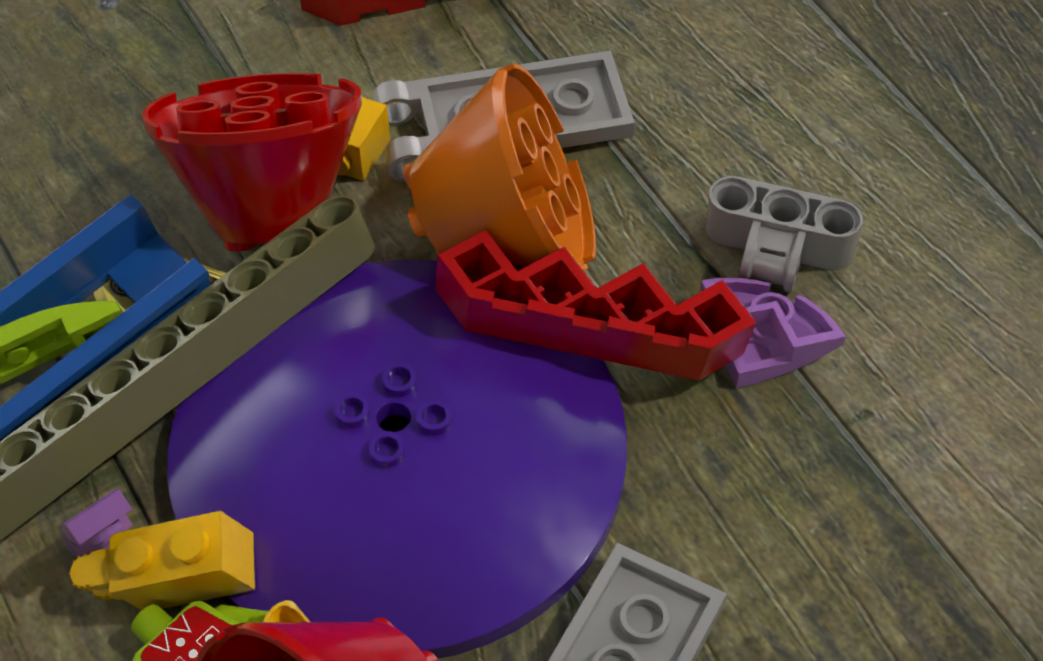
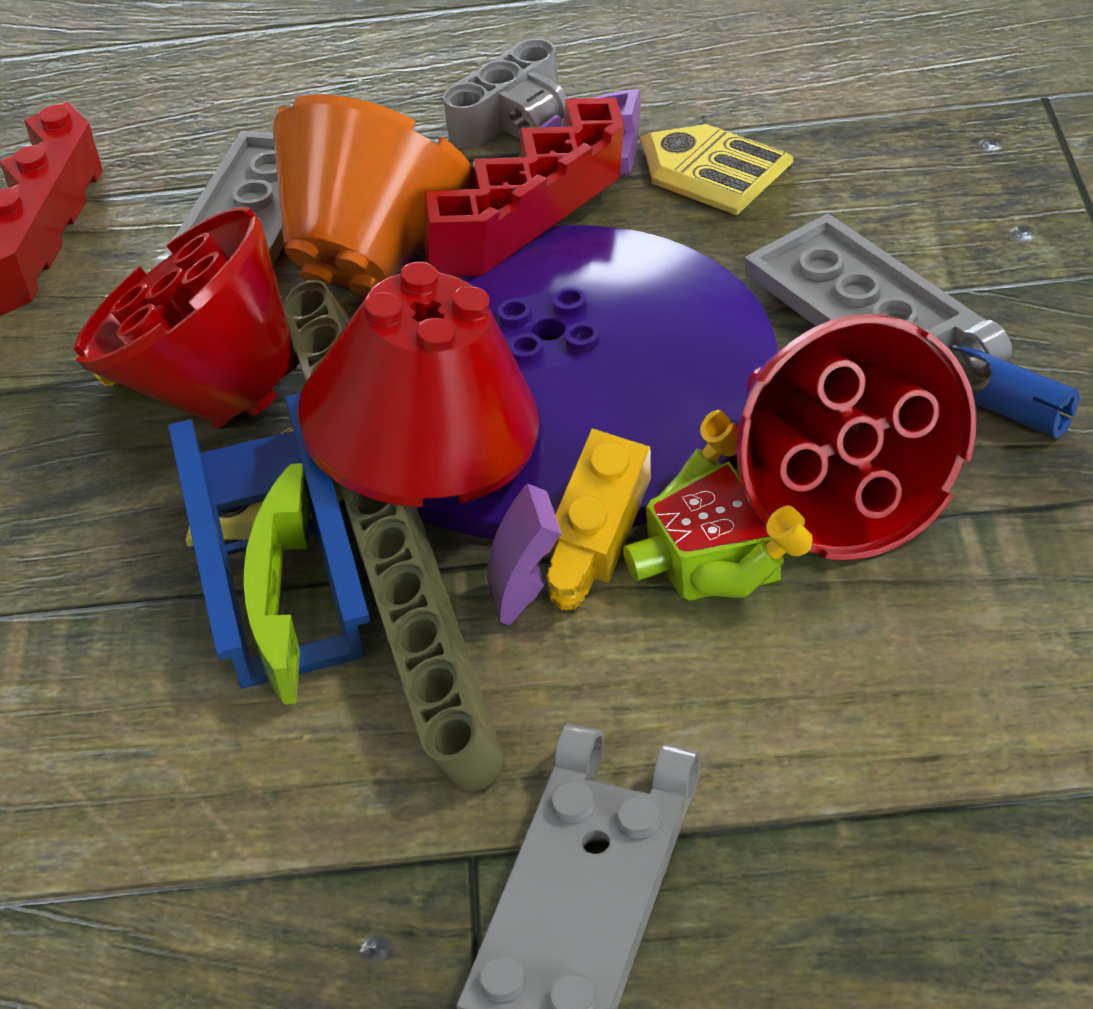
camera: 60 degrees left, 10 degrees down
none -> red cone [298,262,539,507]
none -> light yellow tile [640,124,793,216]

